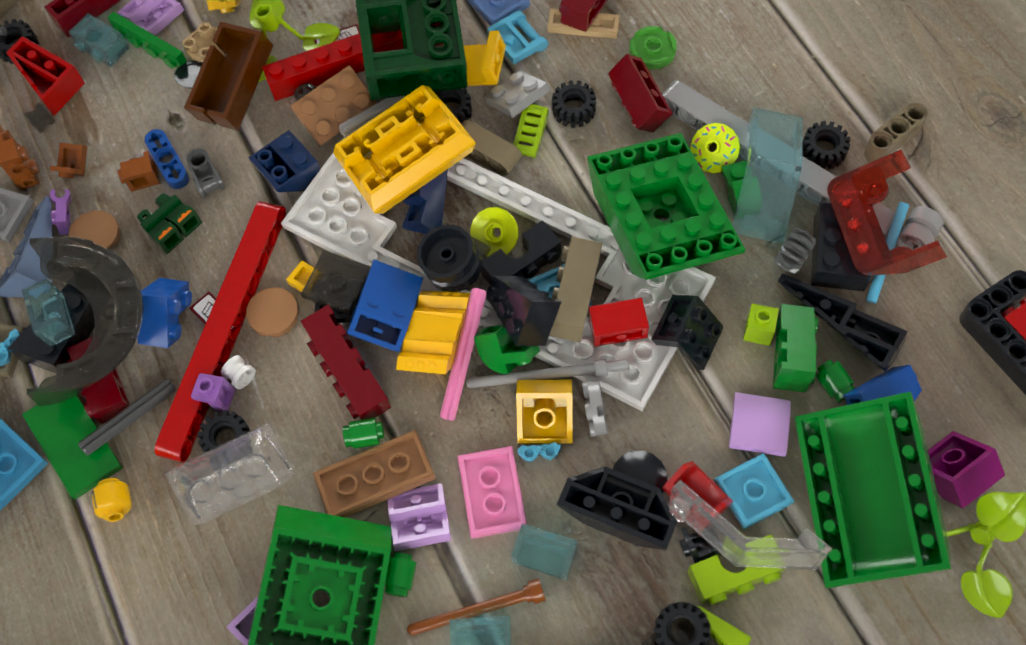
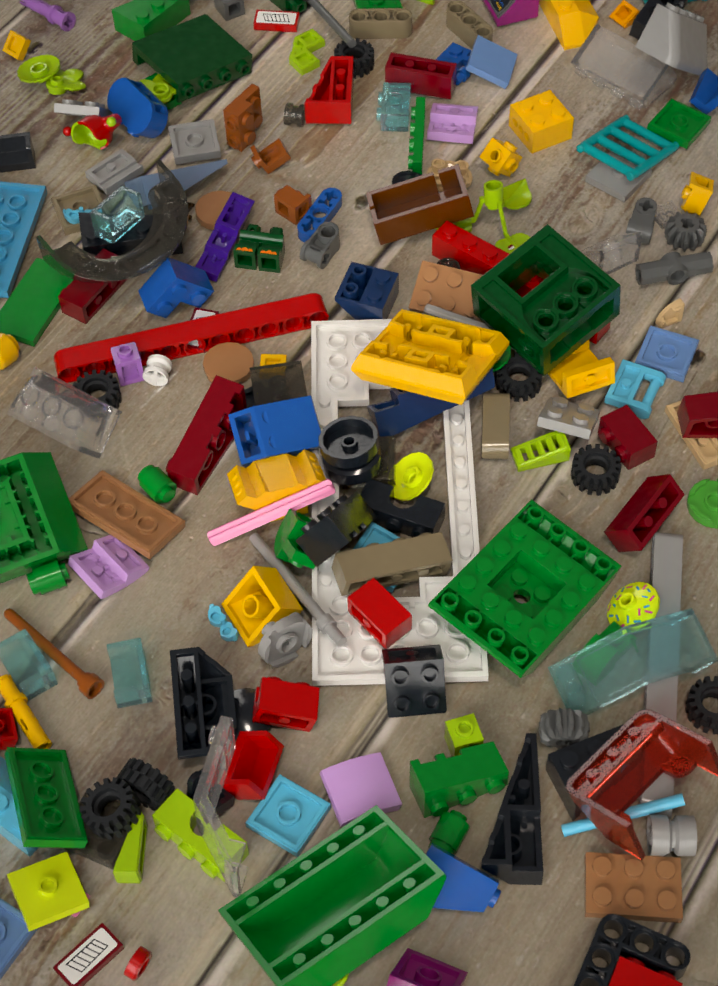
camera: 55 degrees right, 10 degrees down
medium lavender plate [50,189,71,235] -> none
dark grey axle [78,379,176,455] -> none
bright pink tile [458,446,527,539] -> none
none -> black tyre [116,758,175,811]
none -> dark purple slope [195,192,255,283]
none -> red brick [252,676,320,732]
none -> medium nougat plate [585,852,683,923]
none -> dark red brick [598,405,658,470]

